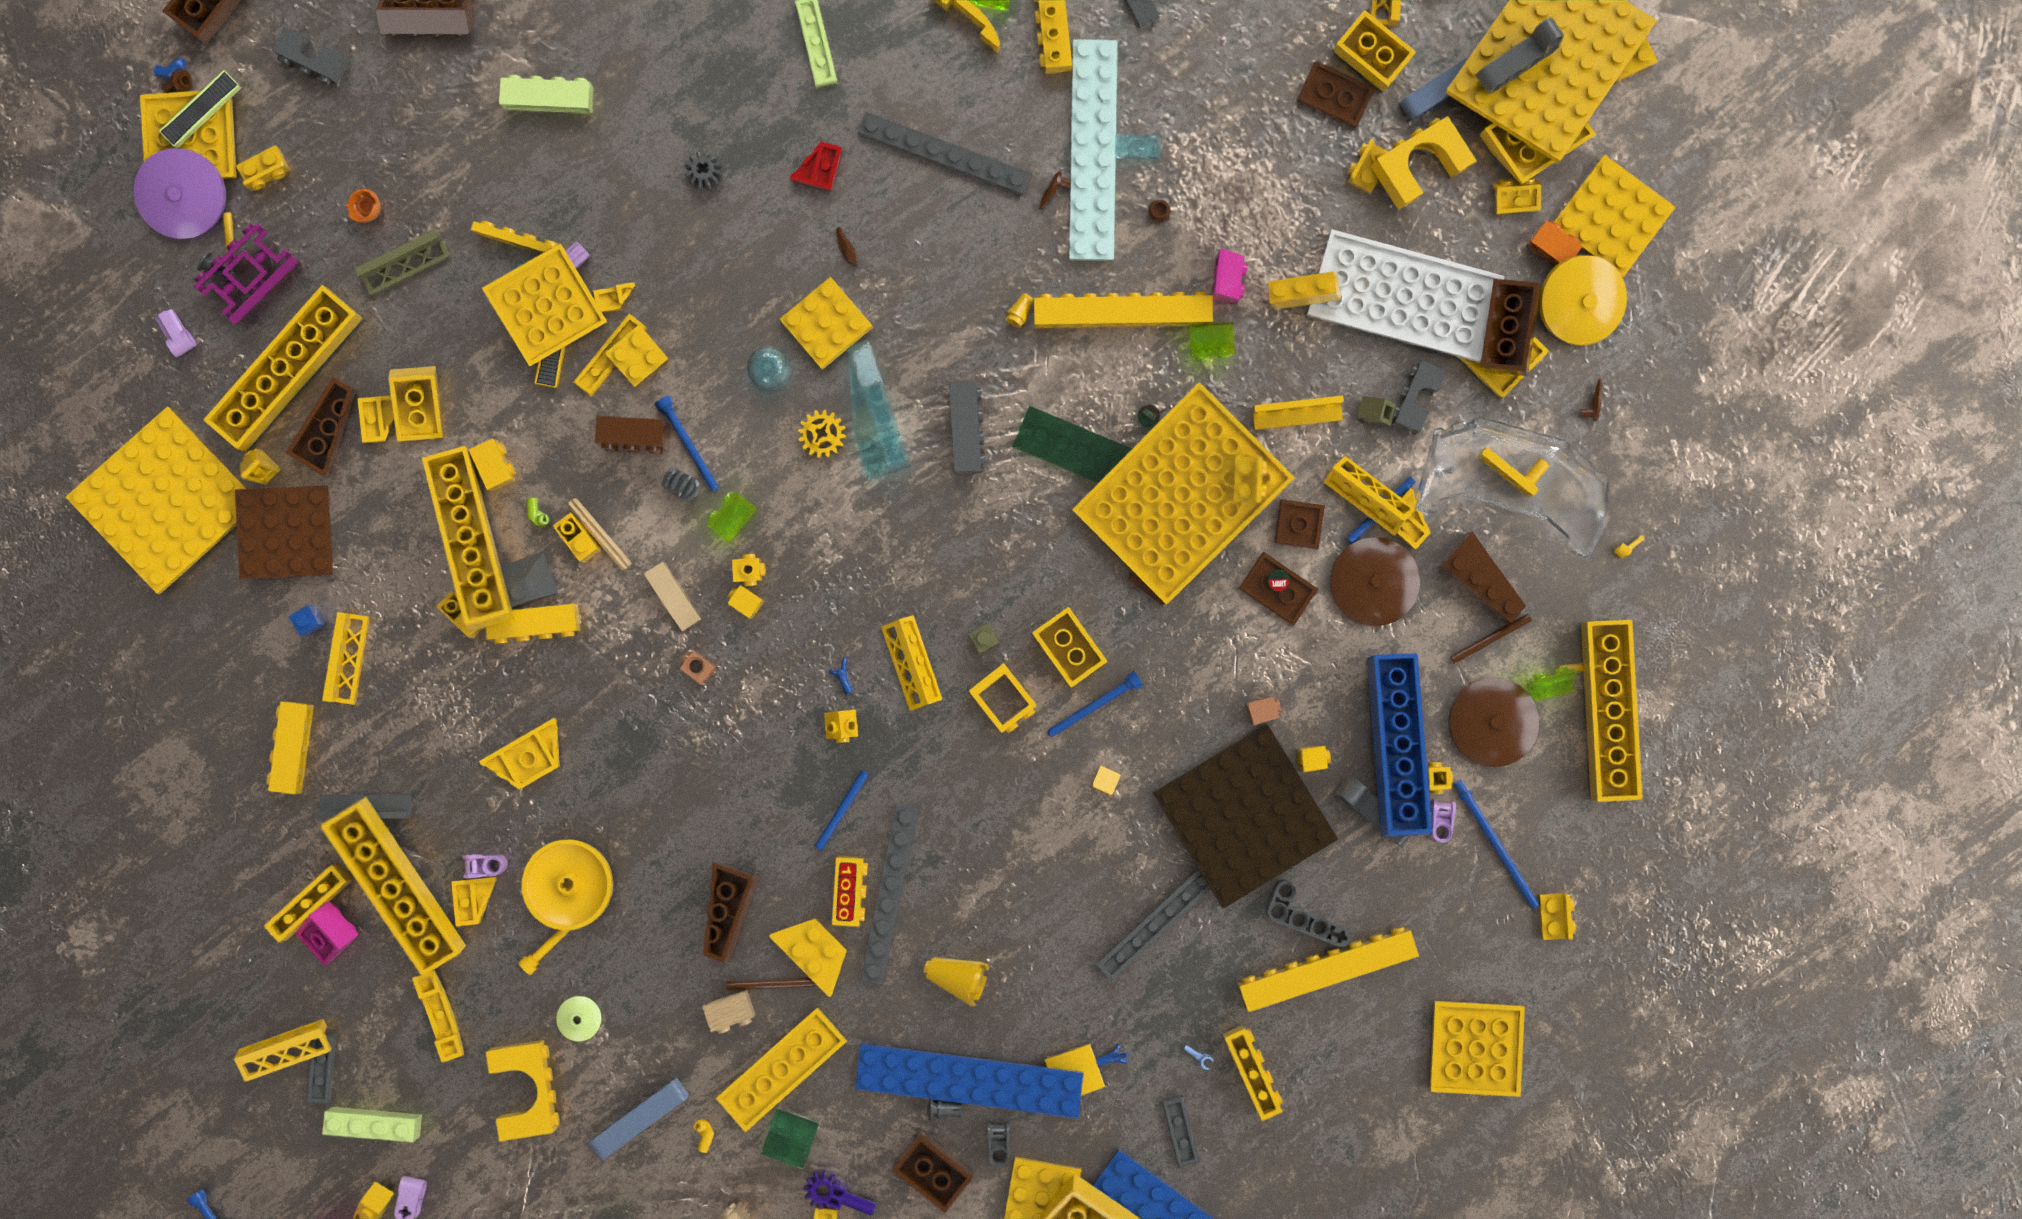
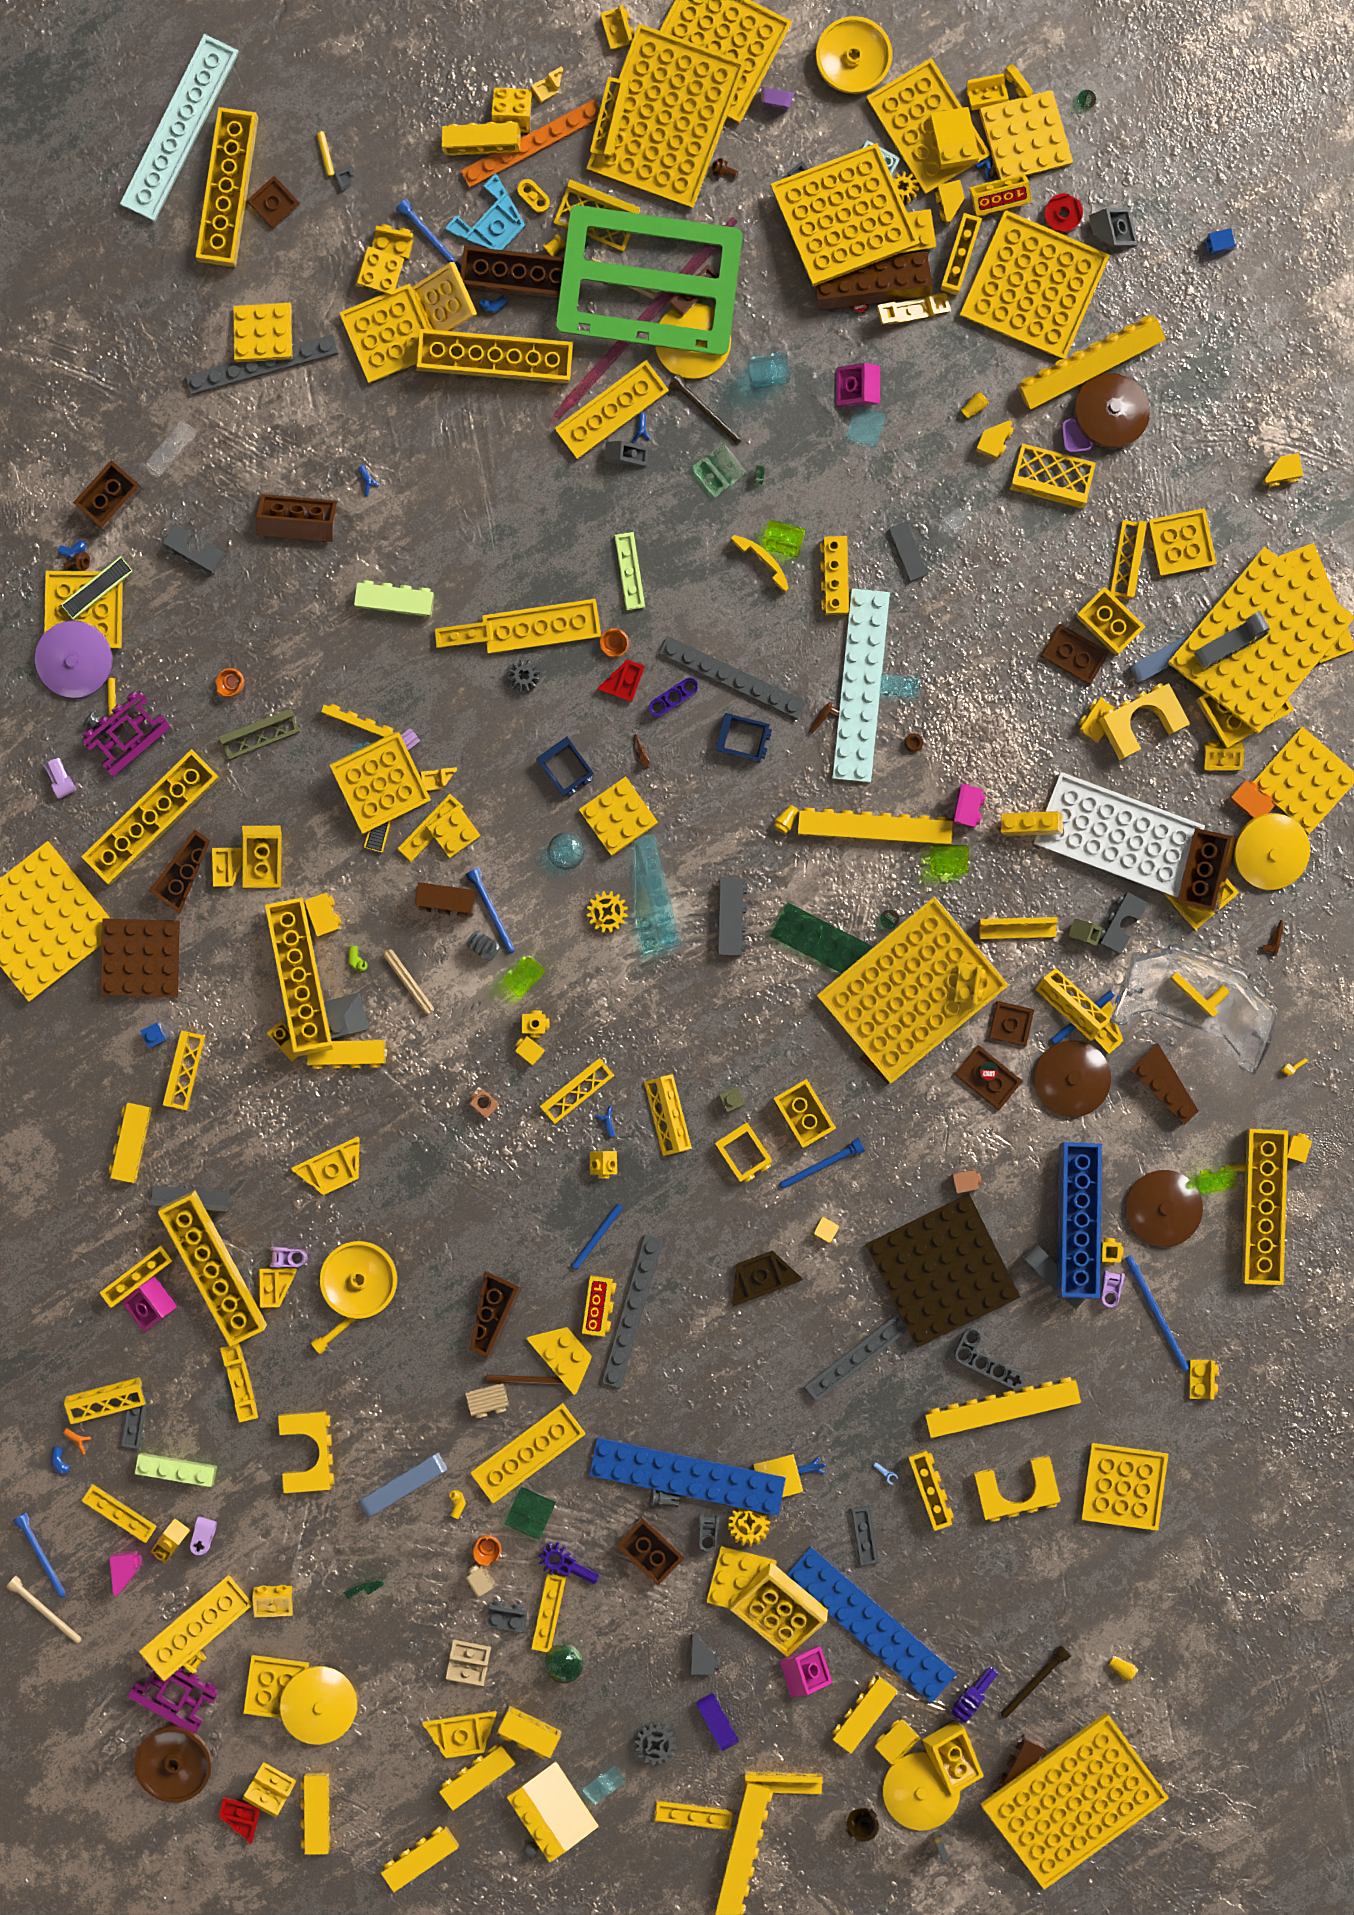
camera: 15 degrees right, 0 degrees up
yellow bracket [236,145,290,191] -> none
yellow slope [240,448,281,485] -> none
yellow slope [553,512,602,563] -> none
yellowish green dish [556,996,602,1041] -> none
tan slope [644,562,701,631] -> none
yellow cone [924,957,989,1006] -> none
yellow slope [1296,745,1331,772] -> none
reddish brown bar [1450,613,1532,664] -> none
none -> blue arm [51,1447,69,1475]
none -> orange bar [63,1428,91,1455]
none -> yellow plate [82,1484,157,1543]
none -> yellow plate [435,621,493,648]
none -> orange hair [472,1535,501,1566]
none -> yellow plate [482,599,601,654]
none -> dark blue window [536,736,594,797]
none -> yellow fence [540,1058,614,1124]
none -> orange hair [599,628,629,658]
none -> dark purple beam [649,678,698,717]
none -> dark blue window [715,713,772,763]
none -> yellow gear [728,1507,770,1547]
none -> dark brown wing [732,1250,803,1306]
none -> yellow arch [974,1455,1061,1522]
none -> yellow brick [1287,1133,1312,1163]

